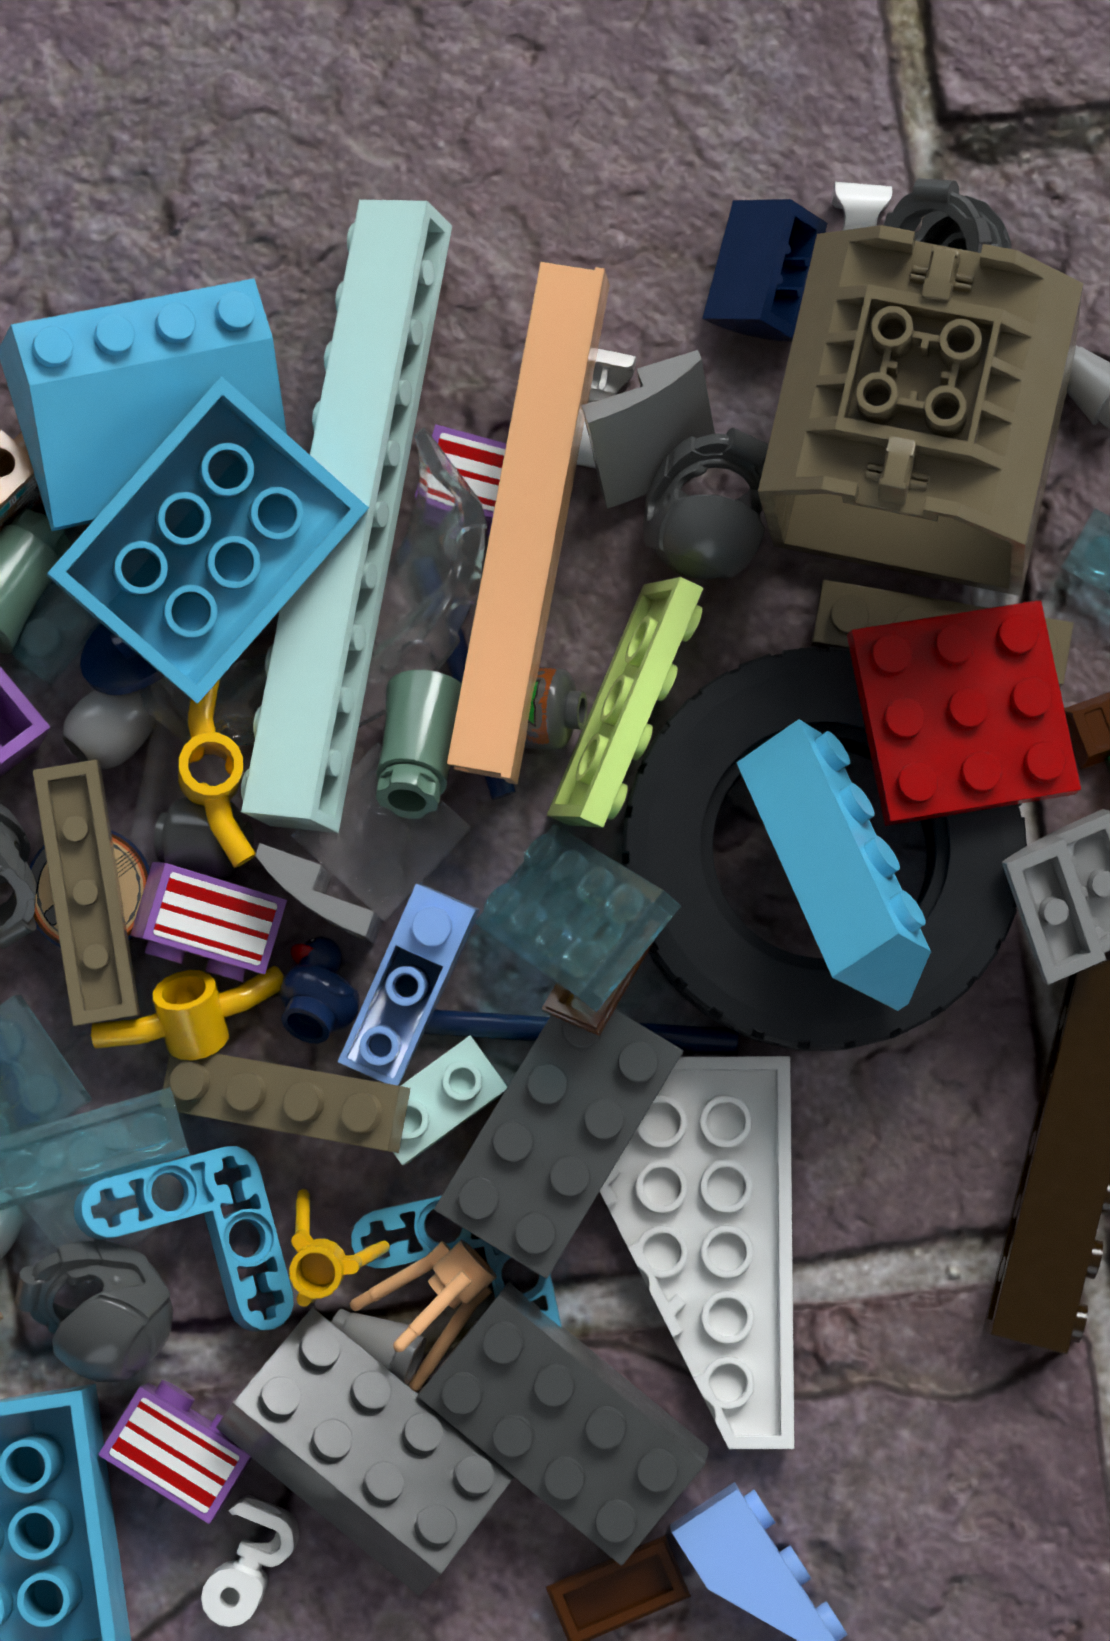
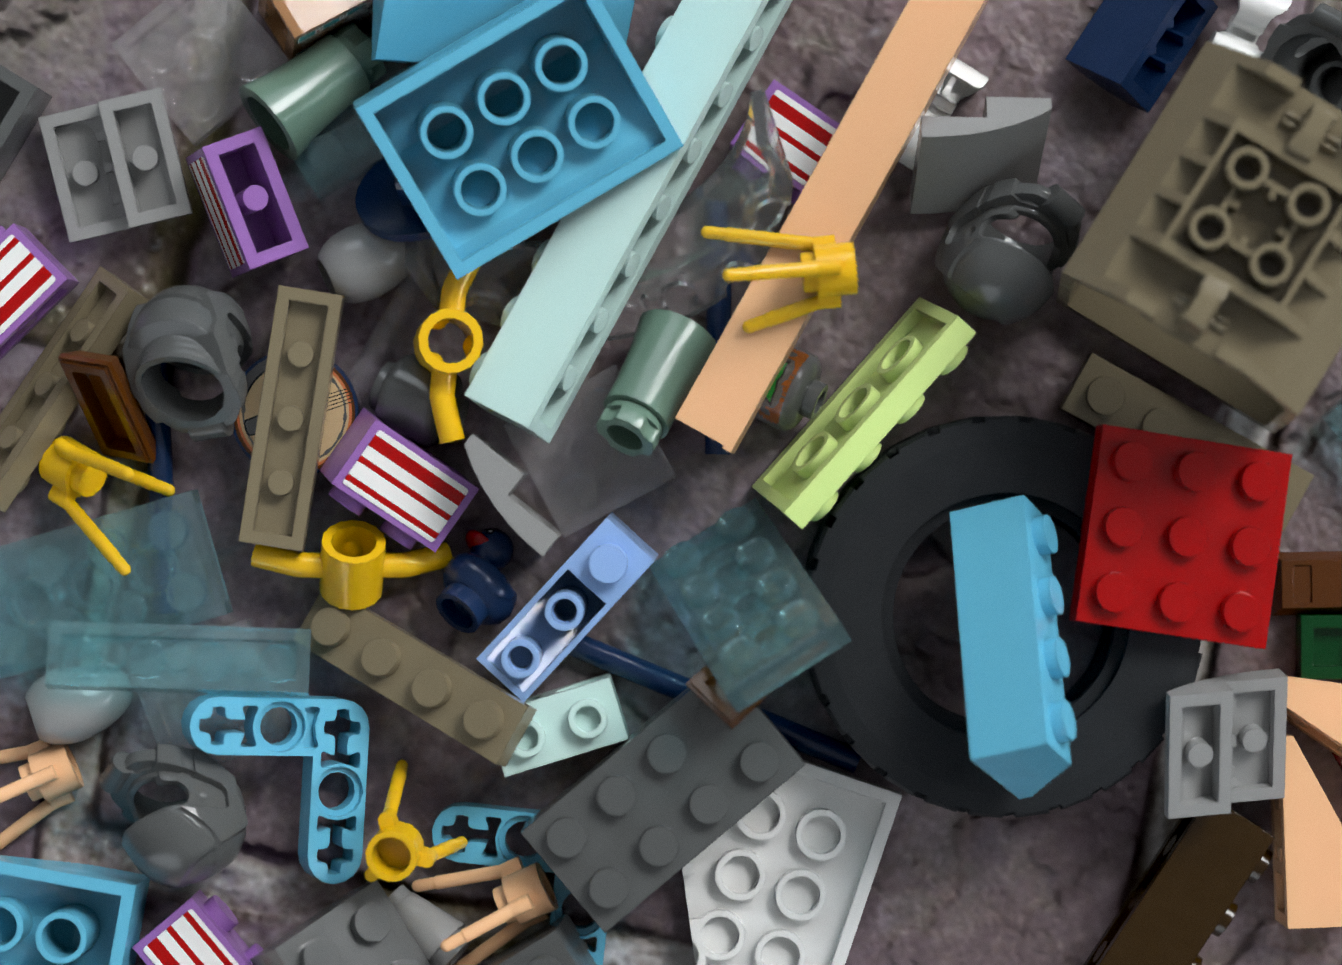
camera: 10 degrees right, 5 degrees up
none -> yellow plant [701,226,858,333]

